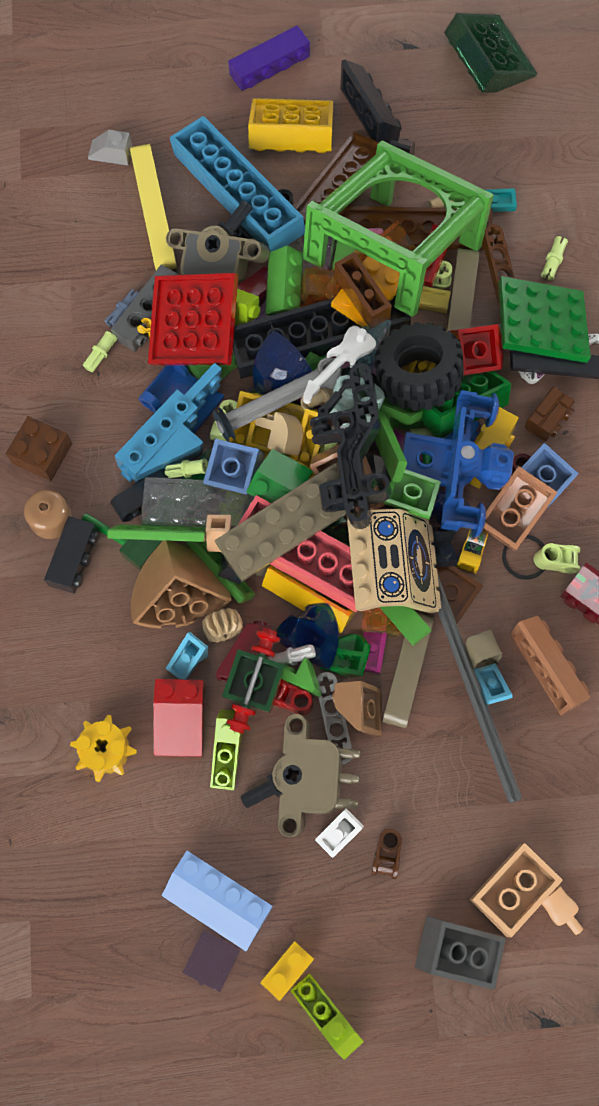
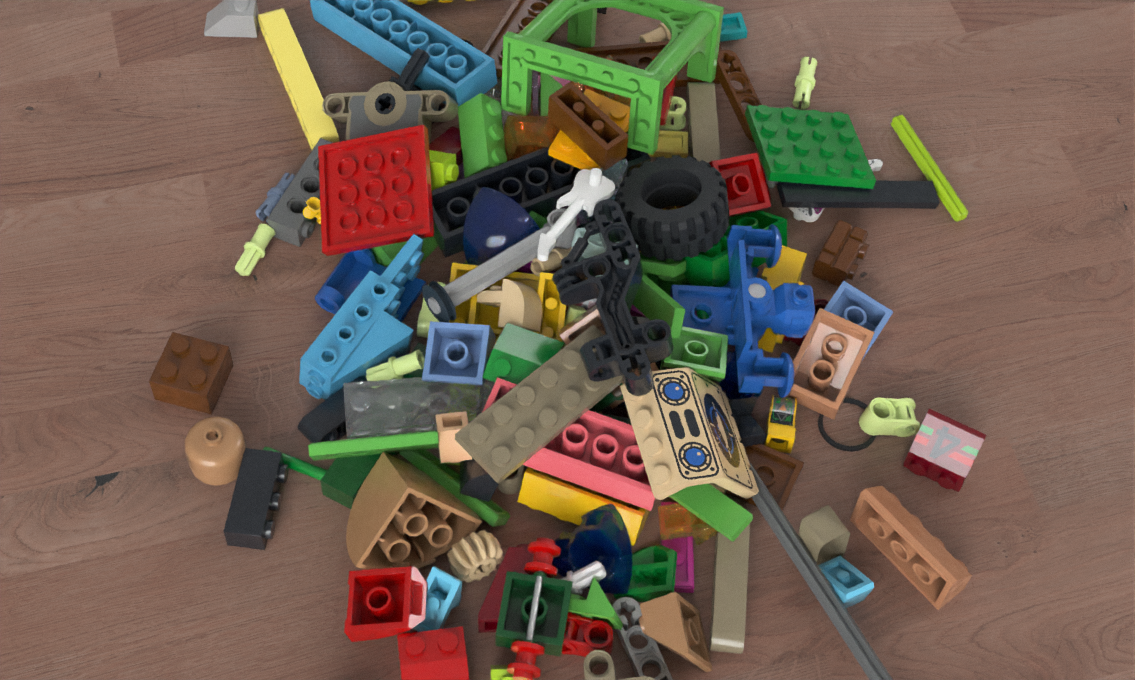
camera: 15 degrees left, 15 degrees down
none -> red slope [344,566,427,642]

